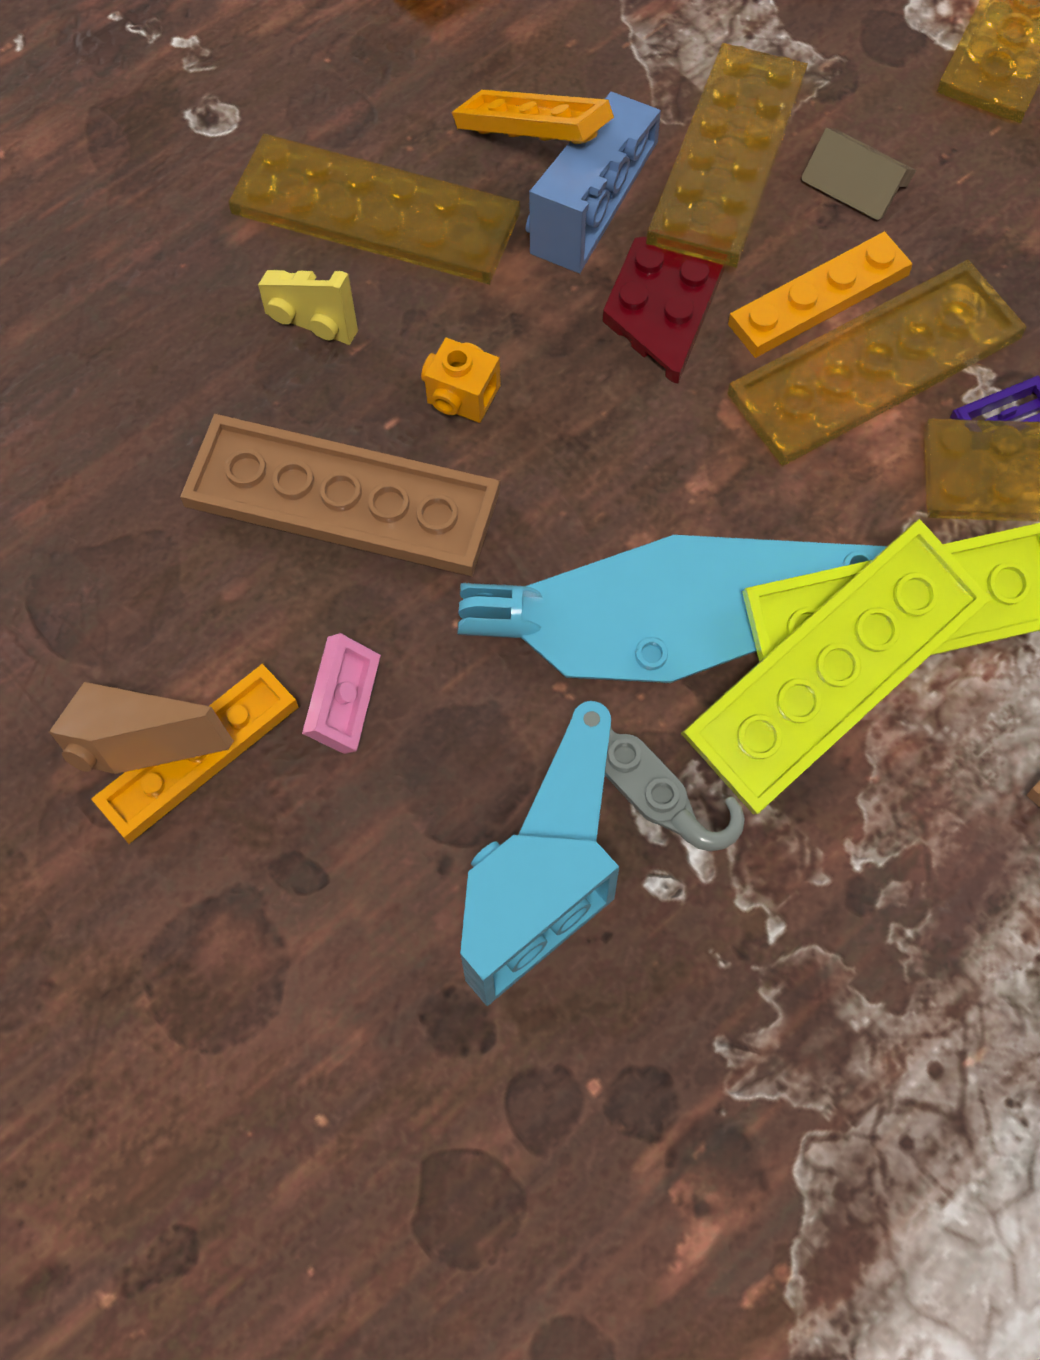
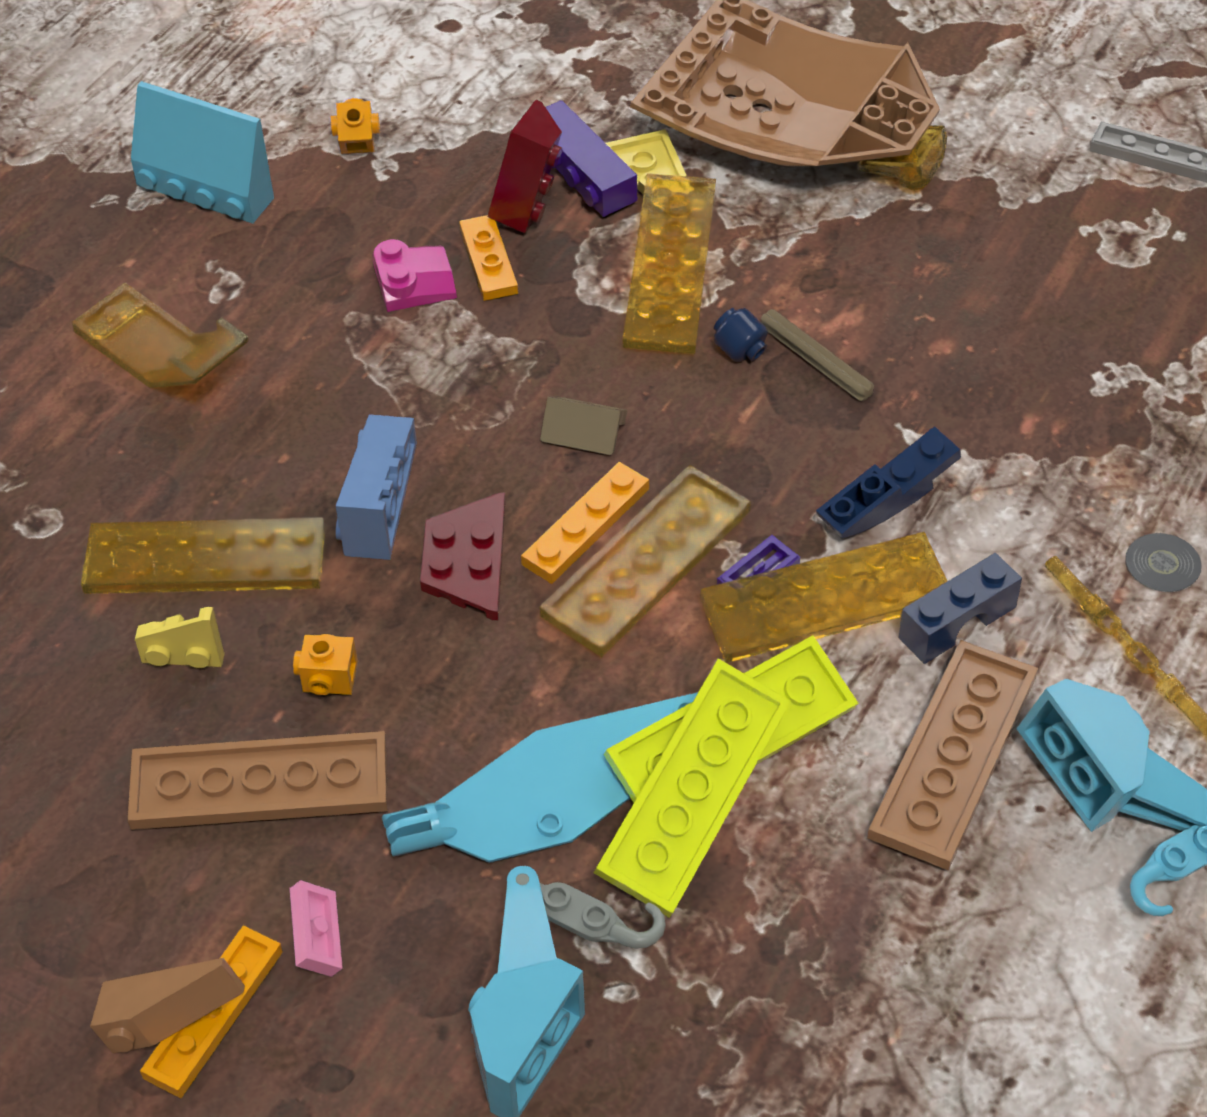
camera: 20 degrees left, 15 degrees down
light orange plate [452,90,614,144] -> none
clear yellow plate [646,43,808,268] -> none

